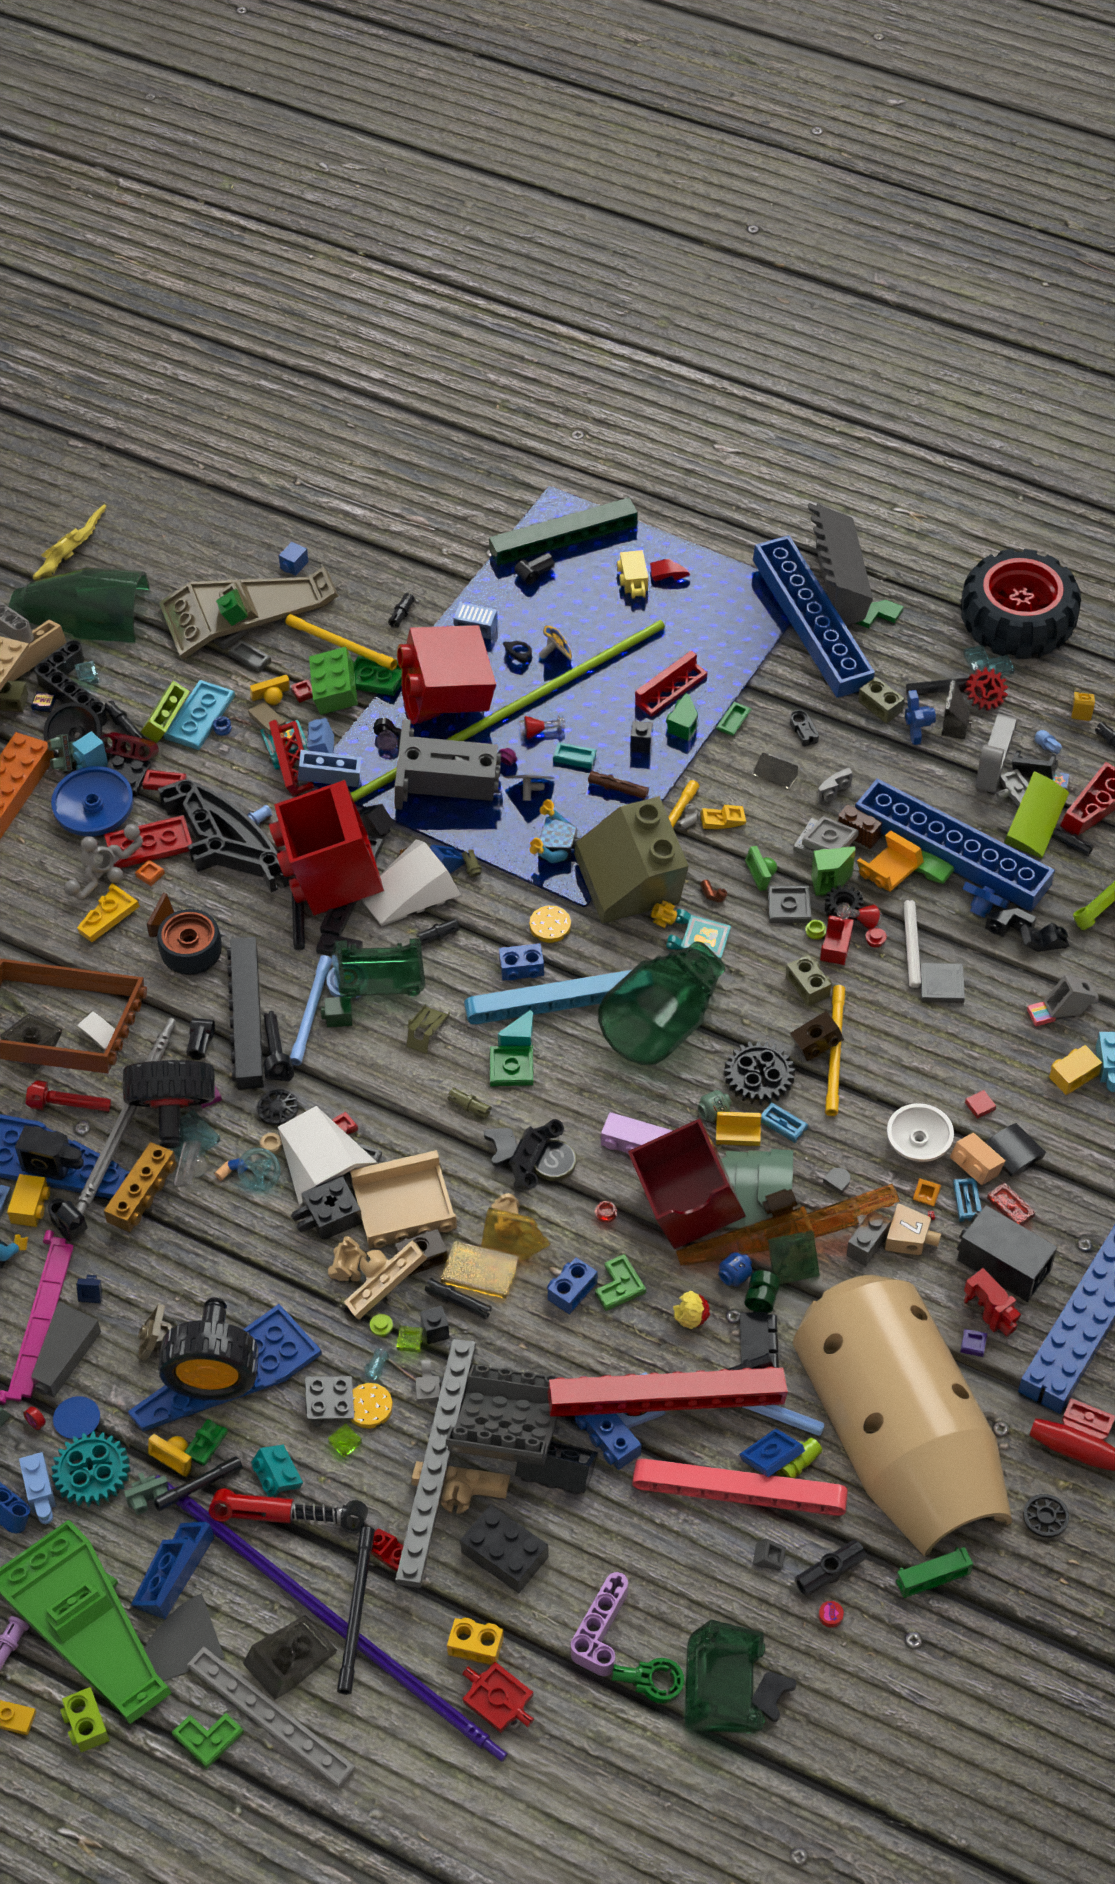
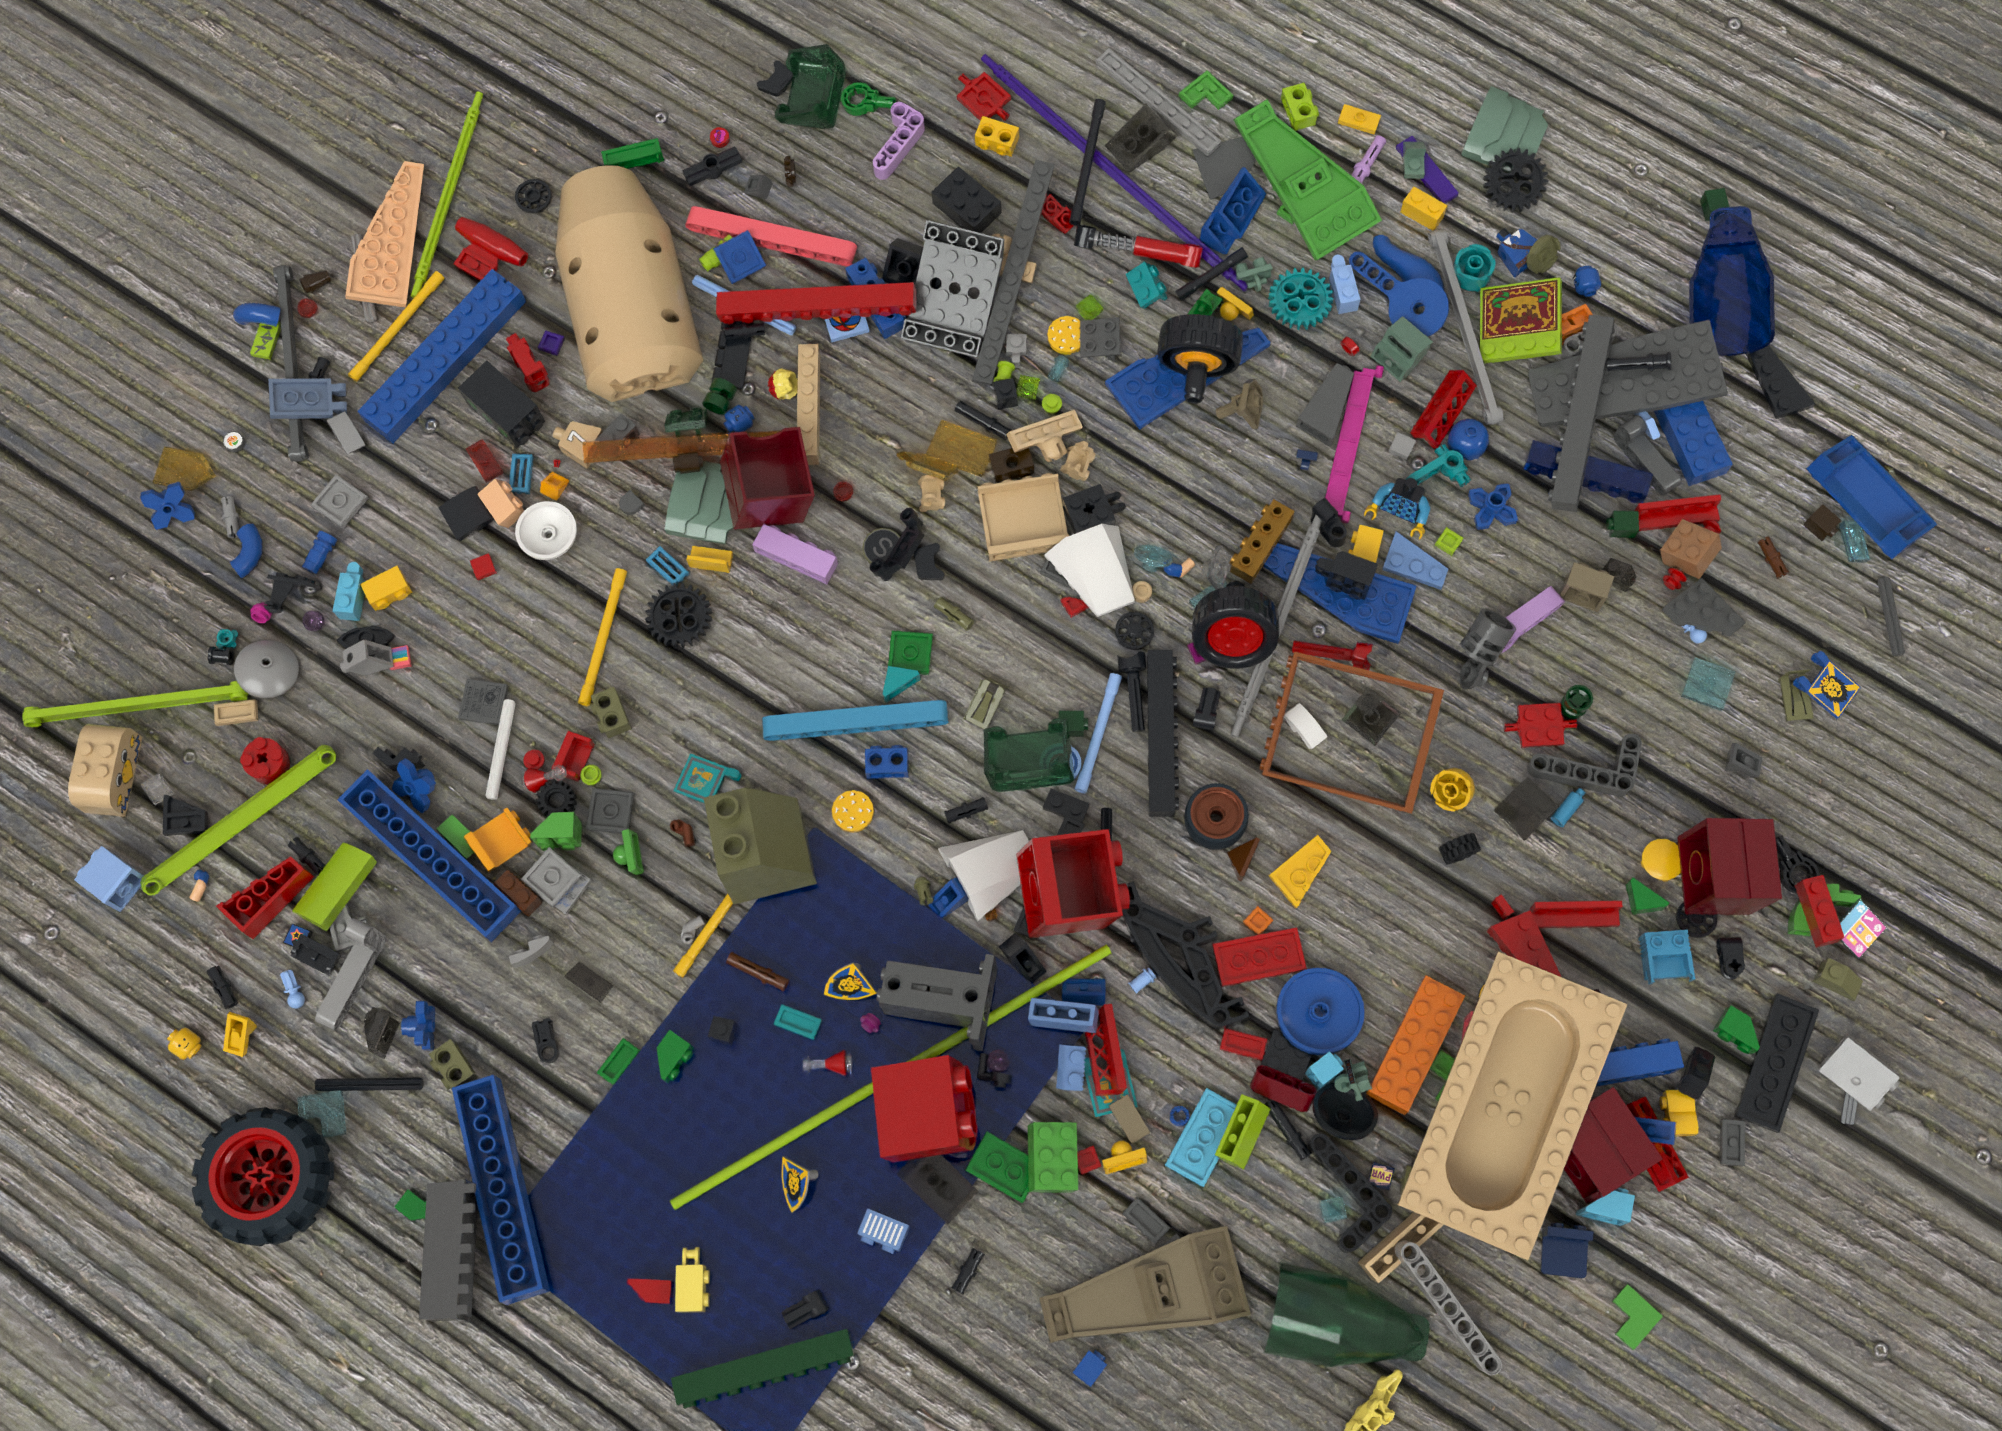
camera: 170 degrees left, 20 degrees up
blue piece [53,1396,100,1439] -> none
light grey wheel [64,824,143,900] -> none
green slope [216,588,248,626] -> none
yellow piece [285,614,397,670] -> none
black piece [503,641,532,664] -> none
torso [529,799,580,863] -> none
blue brick [547,1257,598,1315] -> none
bright green tile [595,1254,646,1311] -> none
clear green windscreen [598,941,725,1065] -> none
red fence [635,651,708,717] -> none
sand green head [697,1090,732,1122] -> none
yellow slope [700,805,746,829] -> none
dark brown brick [790,1011,844,1062] -> none
red gear [964,667,1008,711] -> none
black slope [1019,922,1070,952] -> none
none -> black tile [336,626,396,649]
none -> dark brown gear [784,155,796,187]
none -> tan brick [797,344,820,465]
none -> lime bush [994,361,1015,382]

